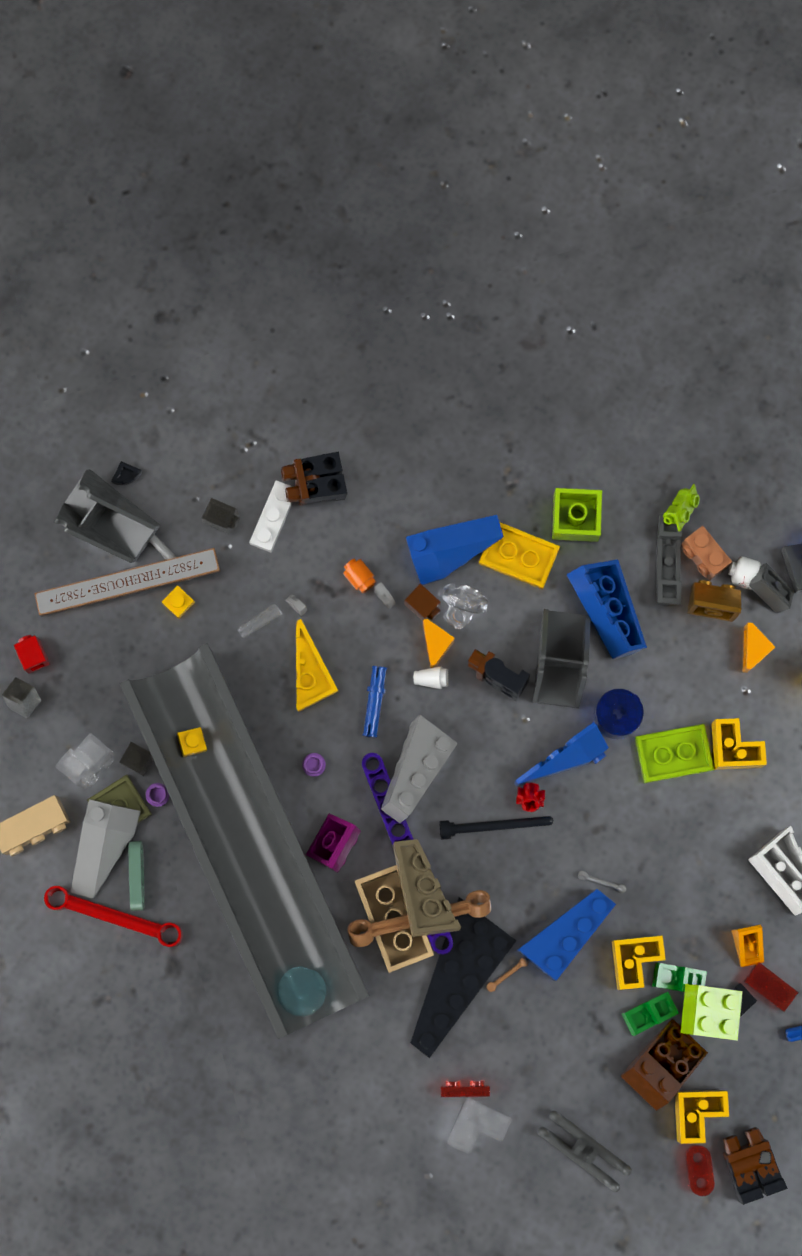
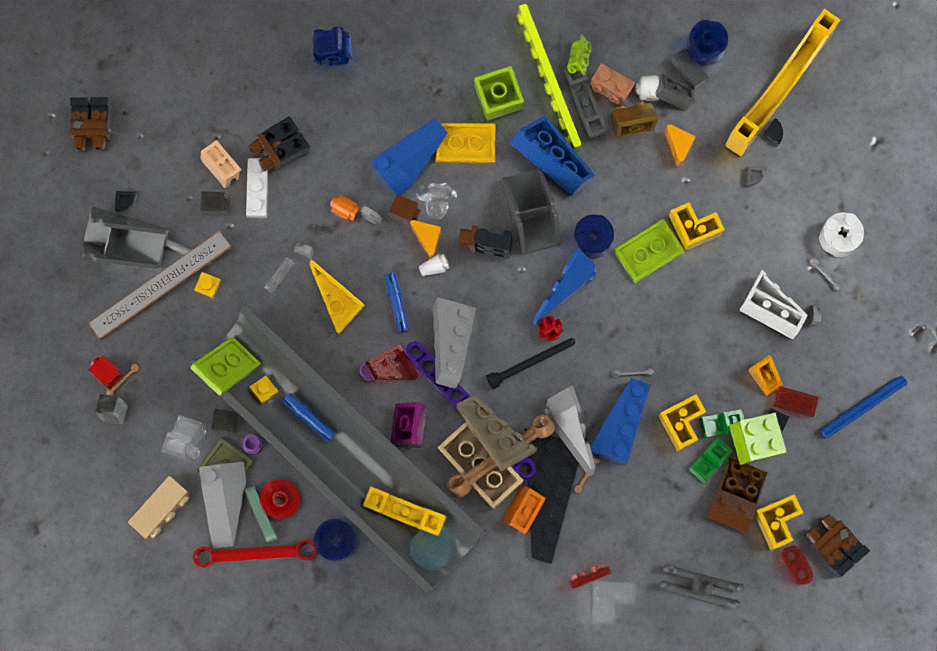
camera: 20 degrees left, 0 degrees up
none -> hips [70,97,112,151]
none -> medium nougat hinge [106,364,139,396]
none -> lime tile [191,336,261,396]
none -> light nougat hinge [201,140,241,189]
none -> red dish [260,479,300,519]
none -> blue pin [282,393,336,443]
none -> clear blue brick [313,26,353,66]
none -> clear blue brick [314,519,357,562]
none -> yellow slope [363,487,446,536]
none -> clear red wing [365,344,419,380]
none -> orange panel [501,486,546,534]
none -> neon yellow plate [517,4,582,152]
none -> light grey wedge [544,386,595,476]

